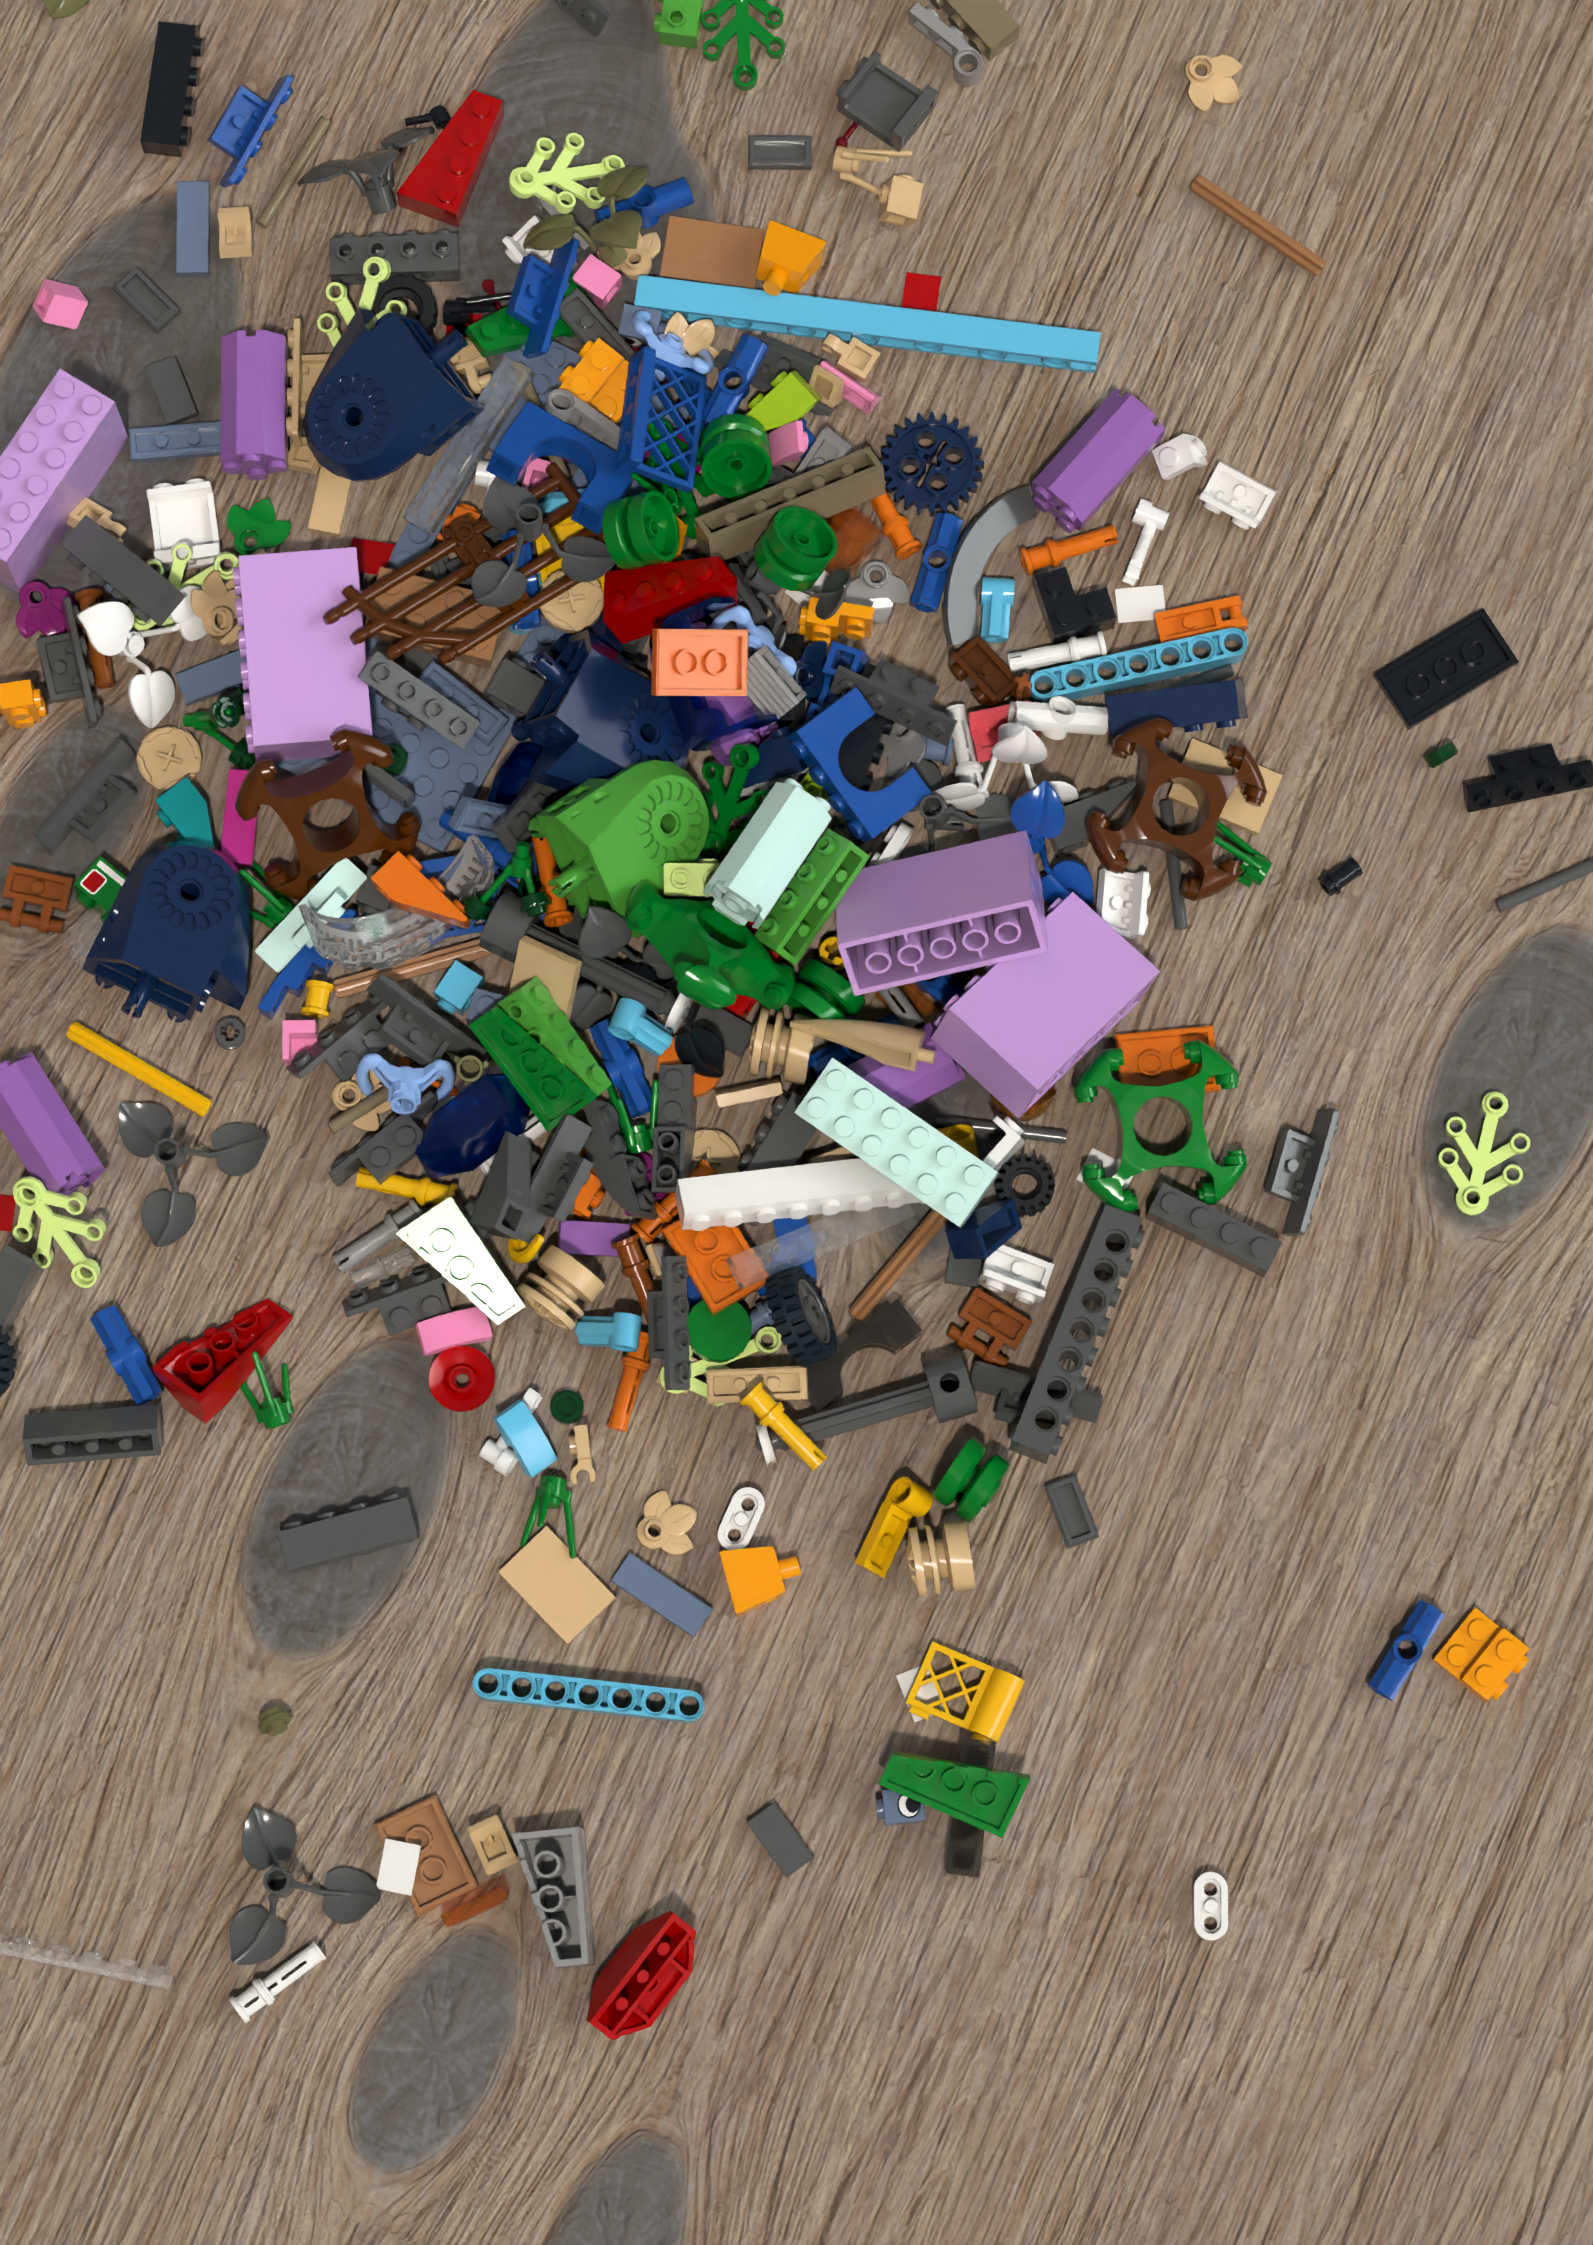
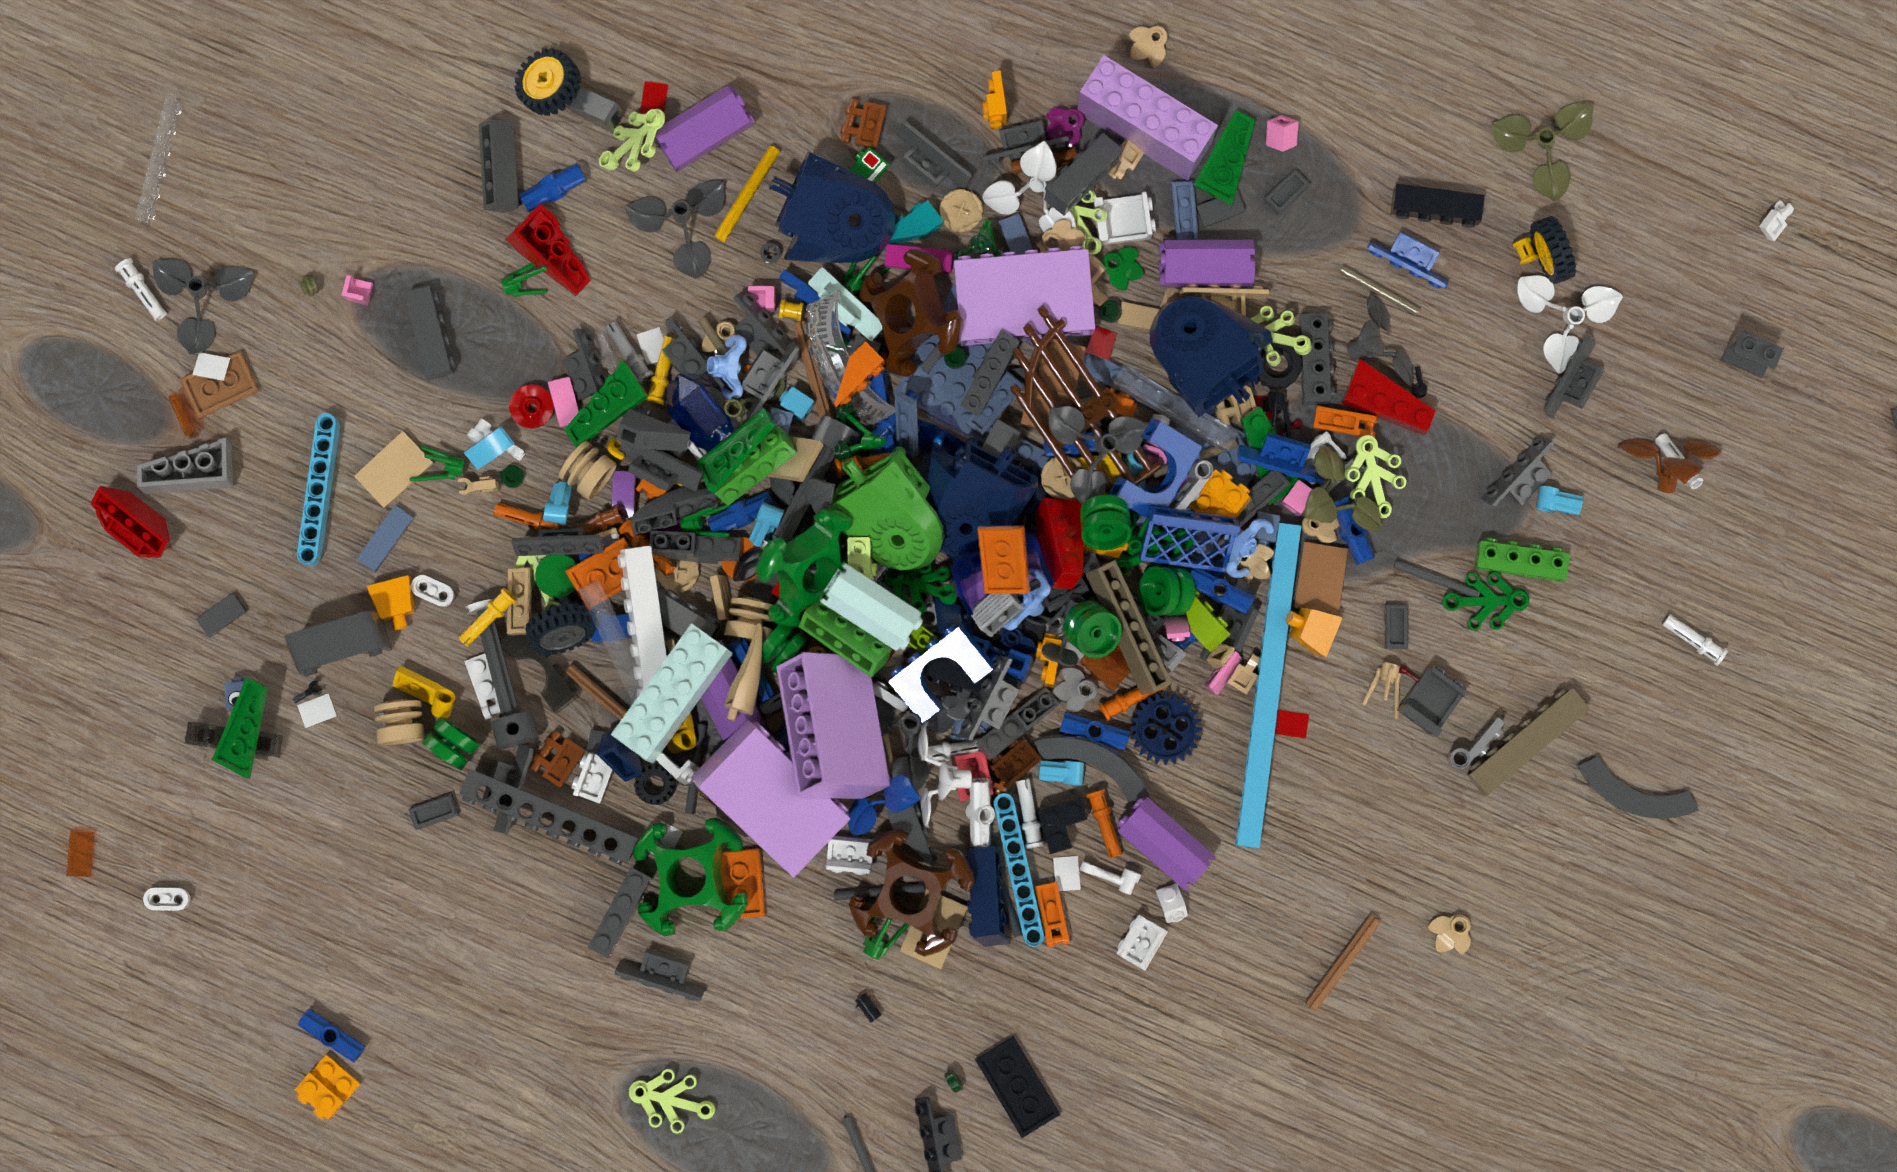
camera: 95 degrees right, 5 degrees up
sand blue tile [176,181,210,276] -> none
tan bracket [217,207,253,258] -> none
tan bracket [467,1815,518,1876] -> none
dark grey tile [491,781,564,854] -> none
tan plate [636,1491,697,1555] -> none
tan brick [877,174,924,229] -> none
yellow piece [905,1641,1025,1747] -> none
none -> clear orange tile [66,831,95,877]
none -> dark grey windscreen [284,611,392,676]
none -> black hand [293,681,323,703]
none -> bright pink panel [341,275,373,306]
none -> white plate [464,654,501,720]
none -> white sticker [637,327,664,365]
none -> dark grey slope [975,688,1060,761]
none -> white bush [1046,617,1065,637]
none -> dark green tile [1099,300,1122,323]
none -> green wing [1193,110,1255,207]
none -> orange plate [1313,406,1378,437]
none -> dark grey bar [1393,560,1480,597]

